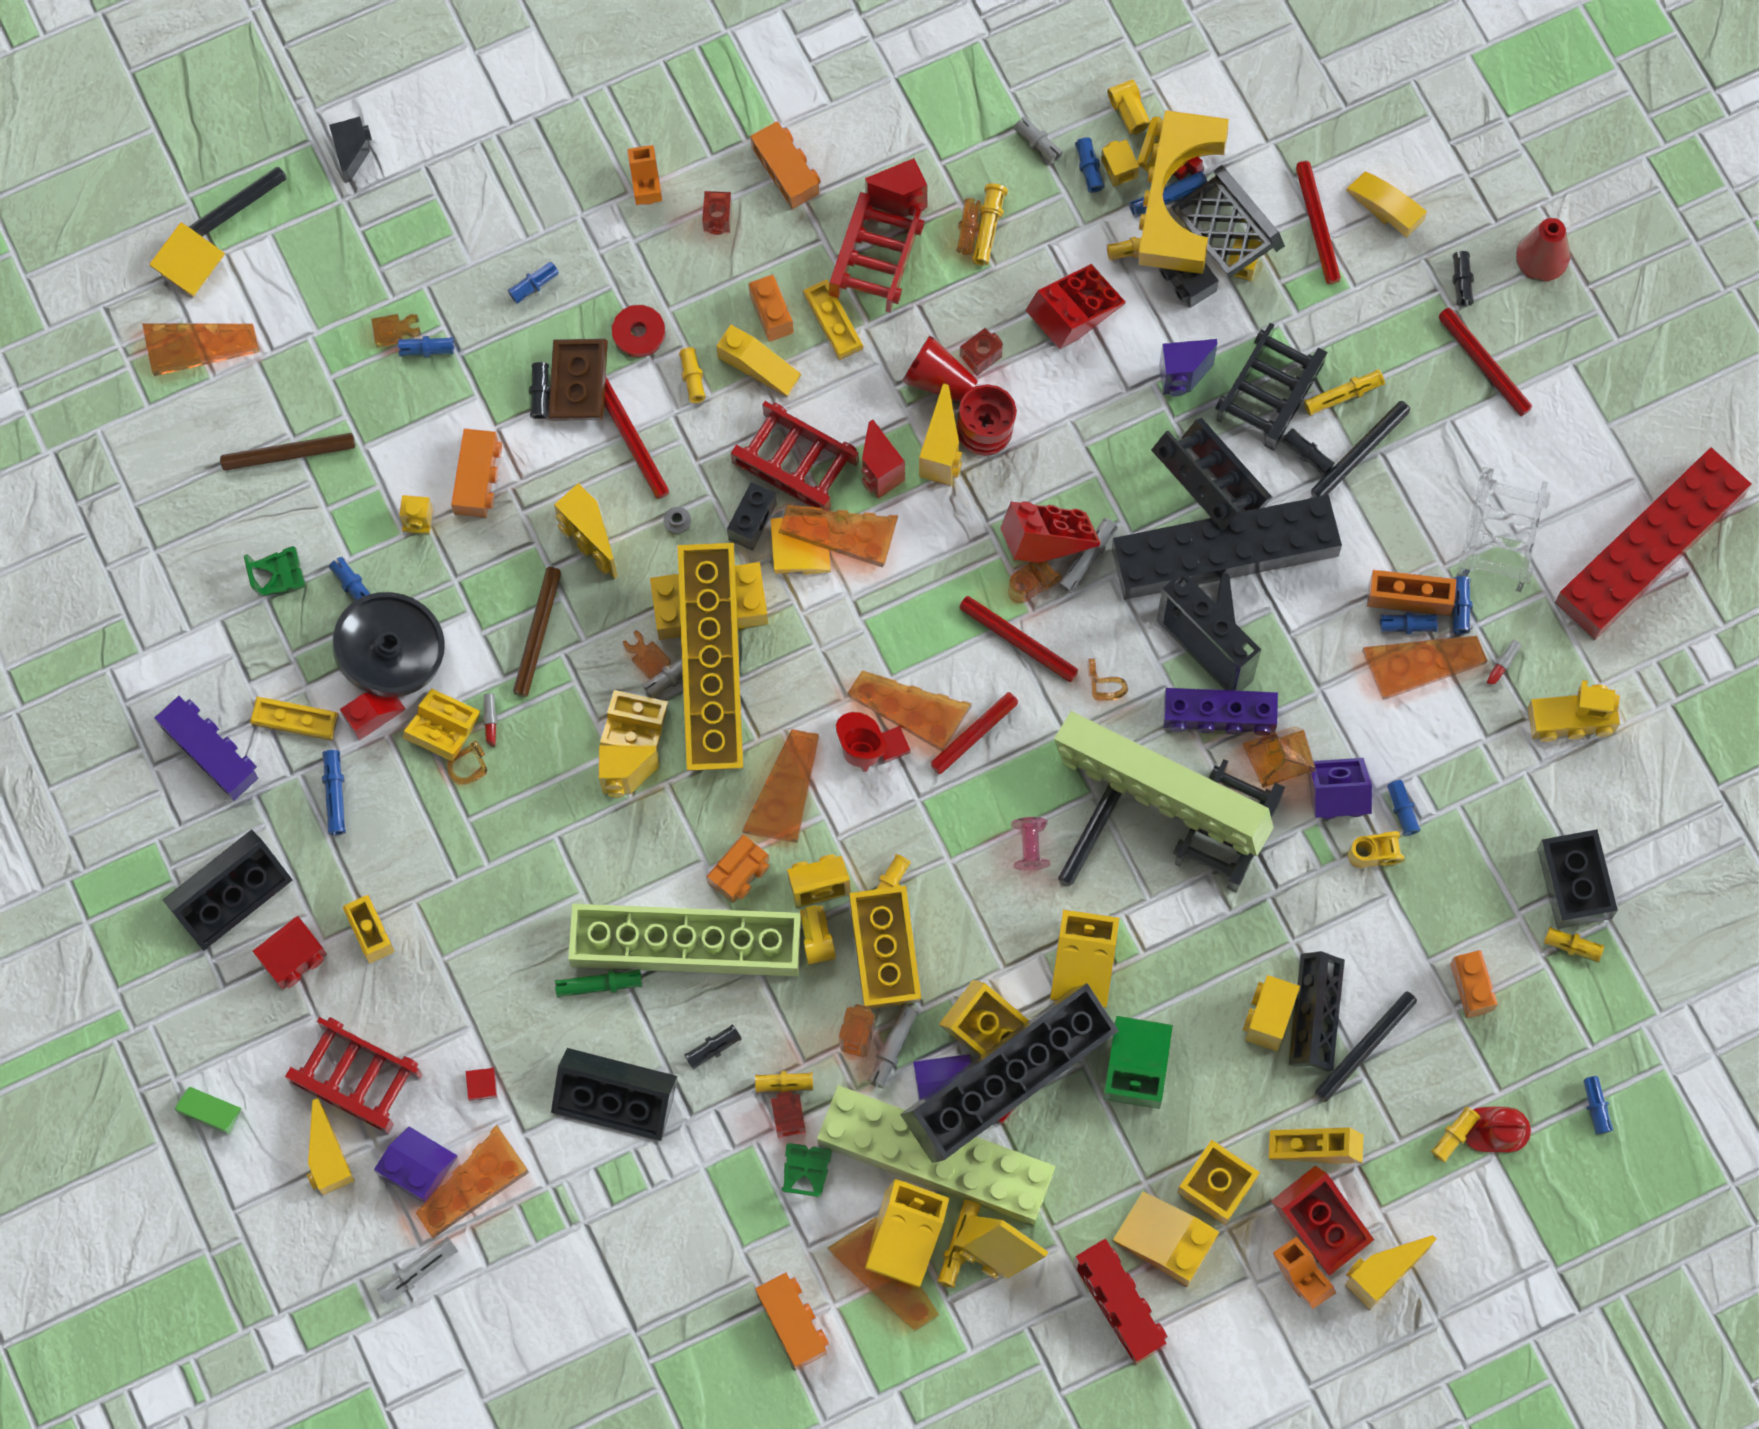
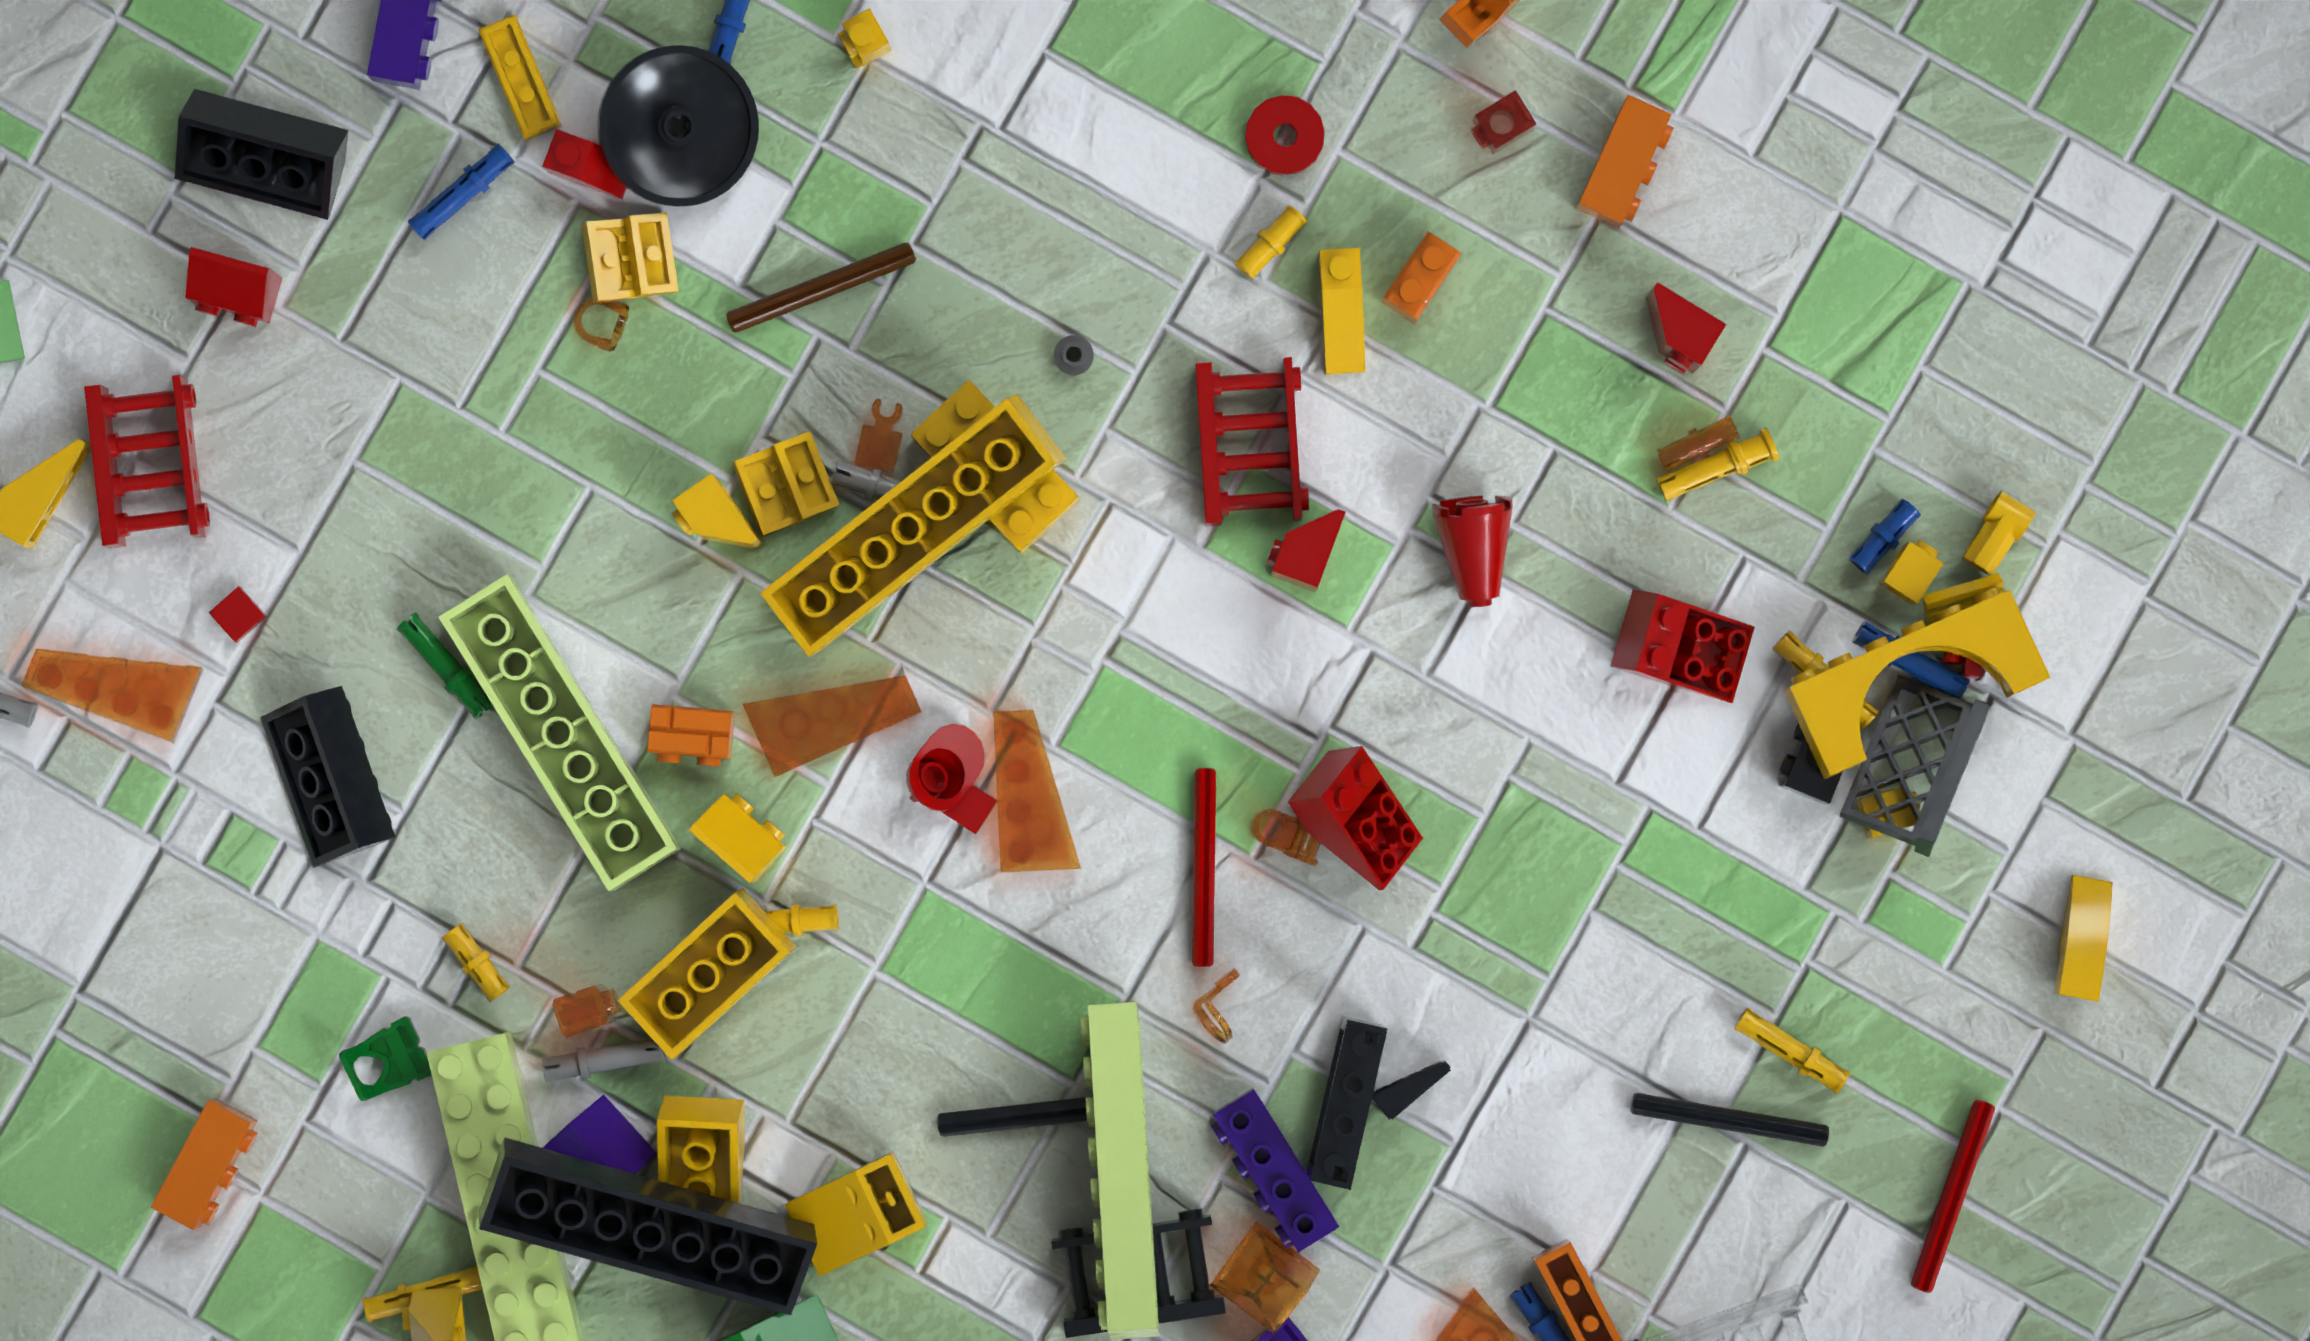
camera: 55 degrees right, 15 degrees up
yellow brick [342,895,395,964] -> none
dark purple slope [374,1126,458,1205] -> none
orange brick [451,428,502,518] -> none
light grey piece [483,693,497,747] -> none
black pin [529,362,550,419] -> none
reddish brown tile [548,339,608,421] -> none
yellow slope [554,483,618,579] -> none
red axle [604,377,669,499] -> none
black pin [684,1024,742,1070] -> none
black brick [727,482,777,551] -> none
yellow slope [770,517,831,575] -> none
clear red brick [771,1091,806,1138] -> none
clear orange wing [778,505,898,568] -> none
yellow piece [799,905,836,965] -> none
yellow tile [803,279,864,361] -> none
clear orange wing [827,1217,939,1332] -> none
red fence [828,192,925,313] -> none
yellow slope [865,1179,949,1288] -> none
yellow slope [919,384,962,486] -> none
red axle [931,692,1018,774] -> none
red wheel [956,384,1017,456] -> none
clear red brick [960,327,1003,376] -> none
clear pink piece [1011,817,1050,870] -> none
light grey pin [1014,116,1063,164] -> none
light grey pin [1057,518,1118,594] -> none
black brick [1112,495,1342,600] -> none
black fence [1151,418,1273,530] -> none
dark purple slope [1159,339,1218,397] -> none
black fence [1215,323,1328,451] -> none
black pin [1282,428,1335,476] -> none
red axle [1296,160,1341,284] -> none
black pin [1452,251,1474,307] -> none
red cone [1516,218,1570,281] -> none

